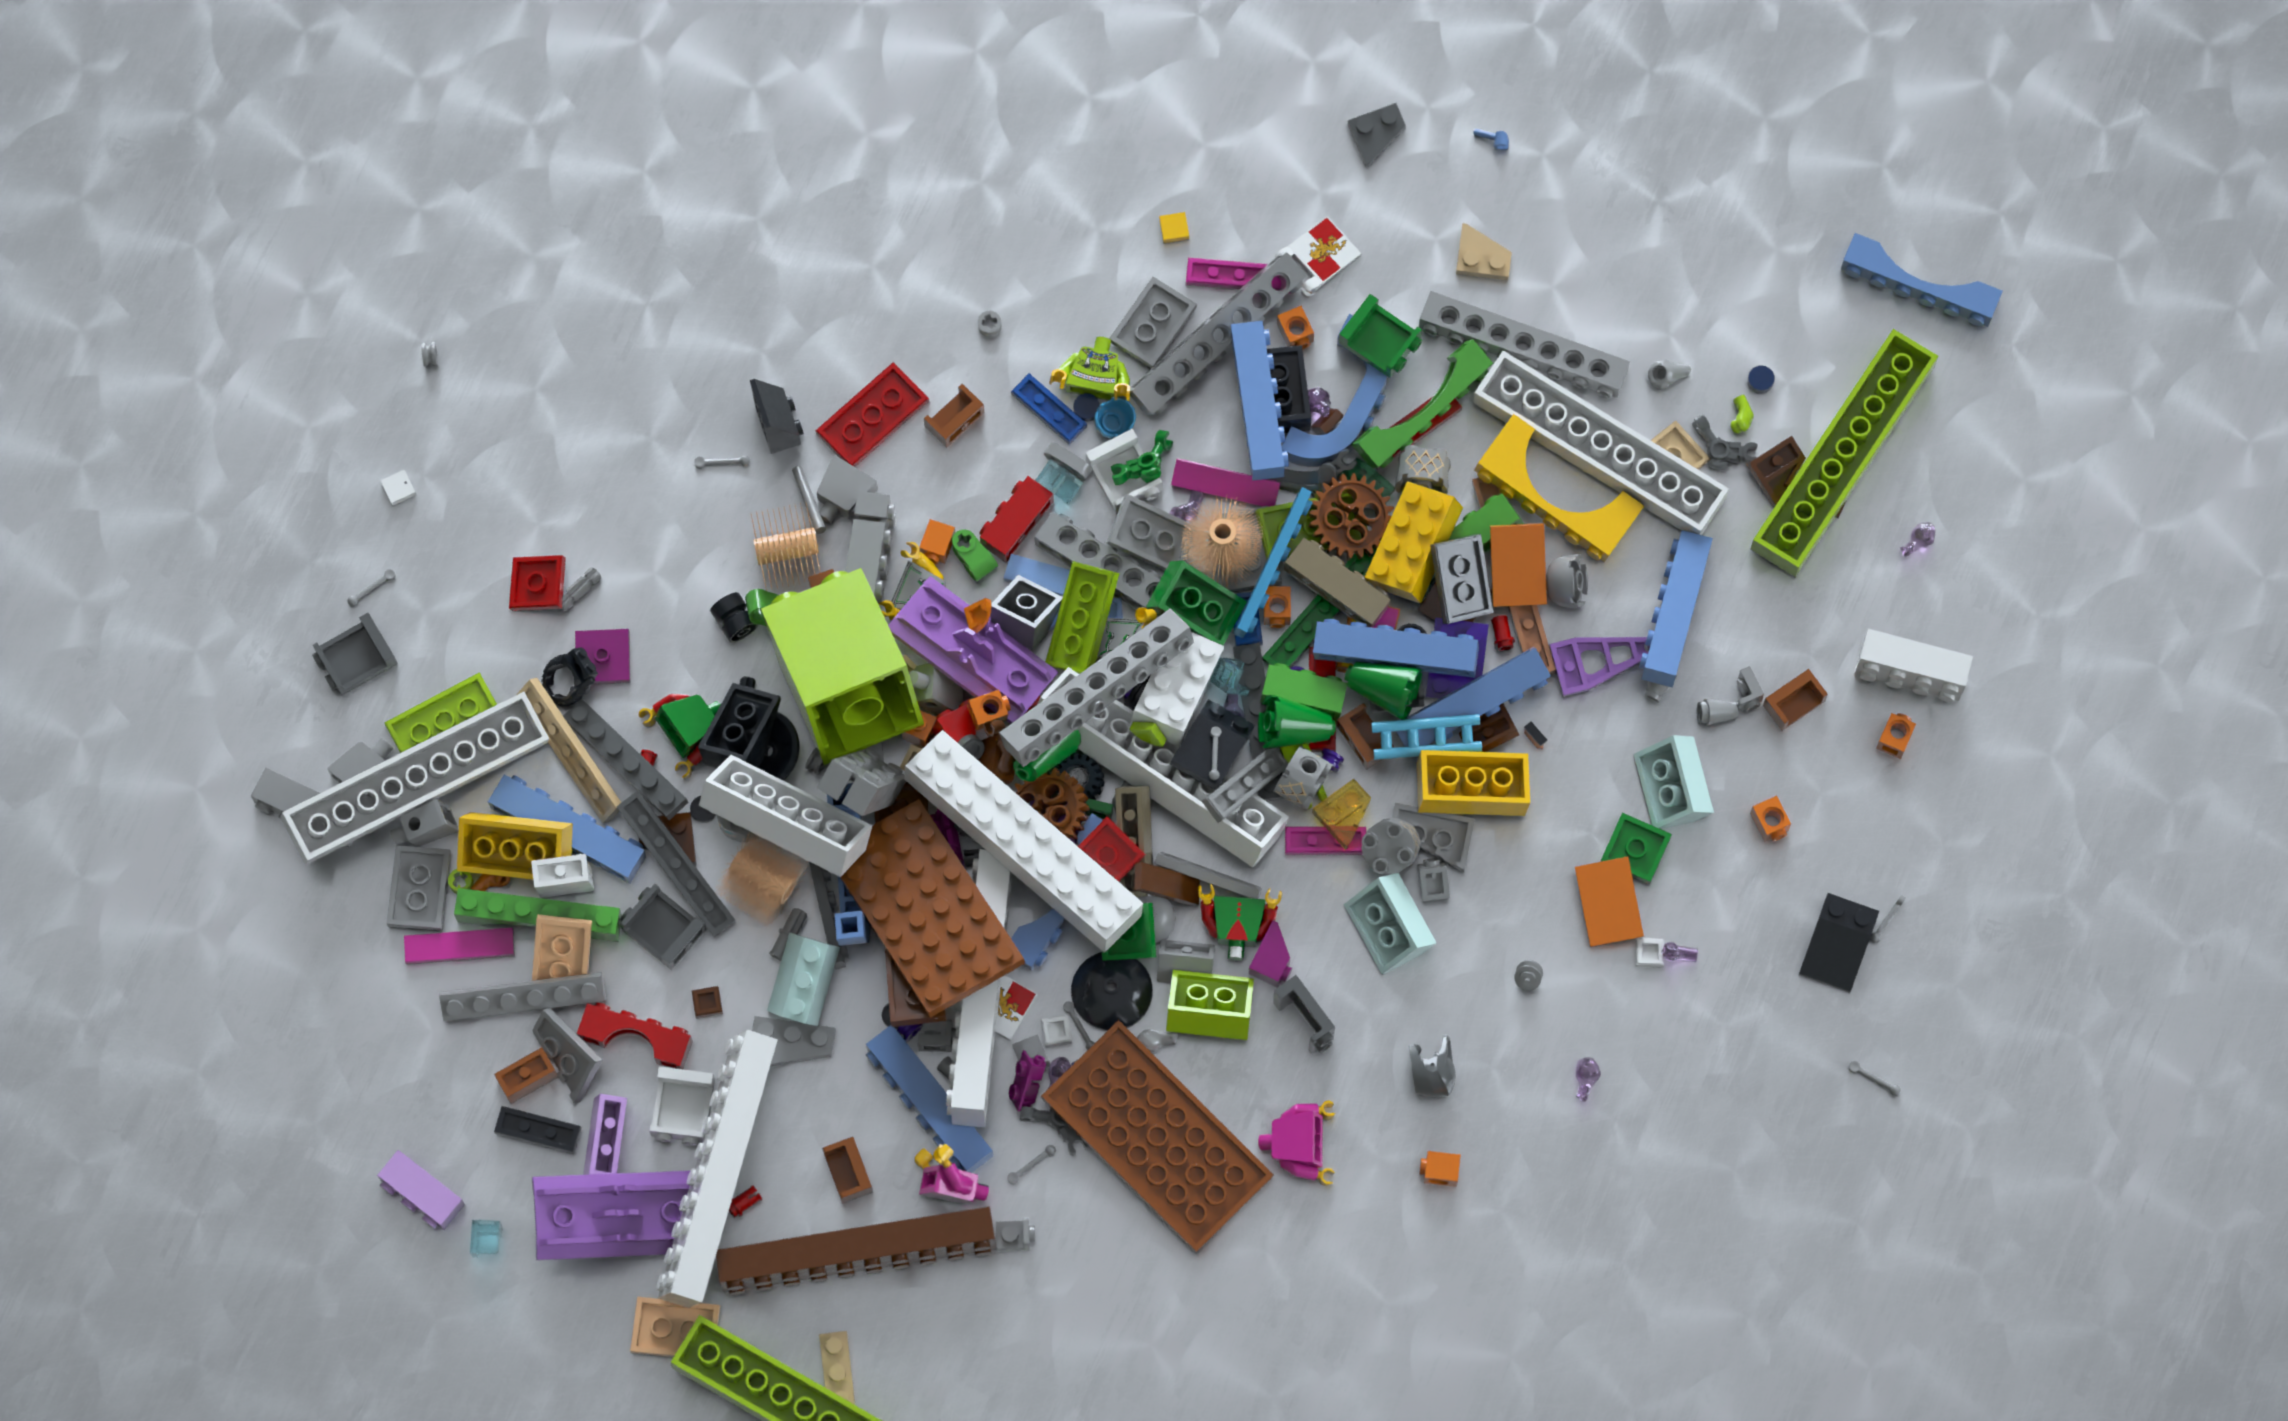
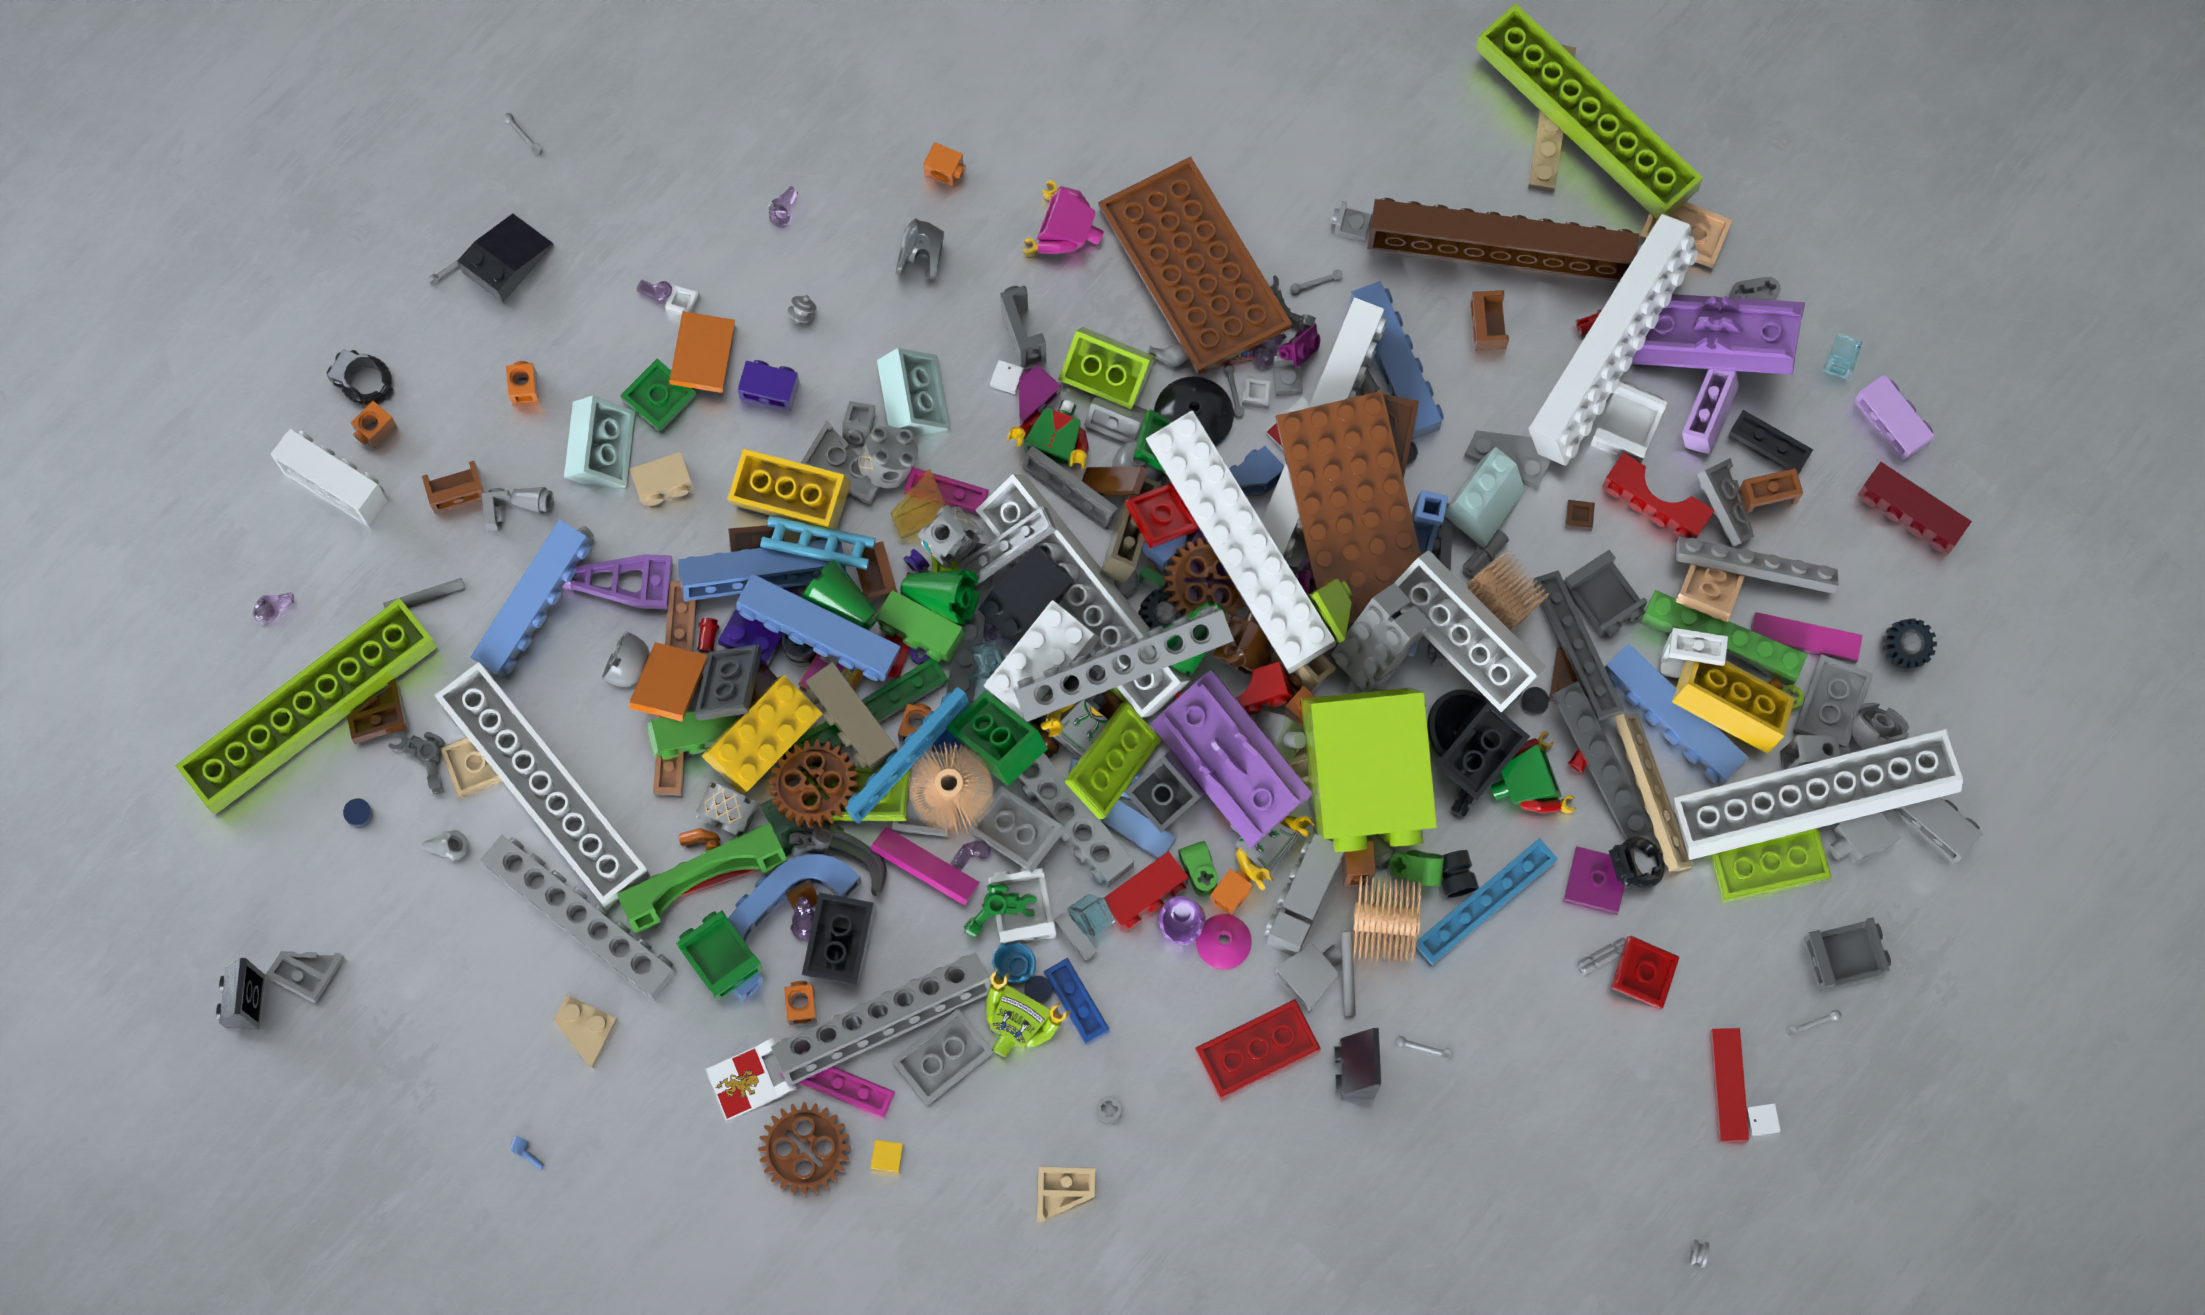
camera: 165 degrees left, 0 degrees up
dark pink torso [914,1144,989,1204] -> none
dark orange panel [924,384,985,448] -> none
dark grey tile [958,734,985,760] -> none
orange tile [964,598,991,634] -> none
orange brick [967,690,1011,731] -> none
lime tile [1129,722,1167,747] -> none
light grey hinge [1209,727,1221,780] -> none
medium blue brick [1231,321,1289,481] -> none
dark grey wing [1347,103,1406,168] -> none
yellow arch [1474,414,1644,562] -> none
black piece [1524,721,1548,749] -> none
lime arm [1730,395,1754,434] -> none
medium blue arch [1841,233,2003,327] -> none
none -> black slope [216,958,265,1030]
none -> light grey wing [266,951,344,1003]
none -> black piece [326,349,394,405]
none -> light grey bar [383,578,465,609]
none -> tan brick [630,452,693,506]
none -> orange arm [679,828,721,850]
none -> dark purple brick [737,360,800,411]
none -> dark orange gear [758,1102,851,1196]
none -> white tile [990,360,1024,394]
none -> tan wing [1037,1166,1096,1222]
none -> medium lavender hair [1156,895,1205,945]
none -> dark pink dish [1196,914,1252,969]
none -> lime slope [1307,579,1352,643]
none -> dark azure plate [1416,838,1558,965]
none -> red tile [1710,1028,1749,1142]
none -> light grey beam [1729,277,1781,300]
none -> light grey cylinder [1852,703,1909,750]
none -> dark red brick [1858,461,1972,555]
none -> black wheel [1882,618,1937,669]

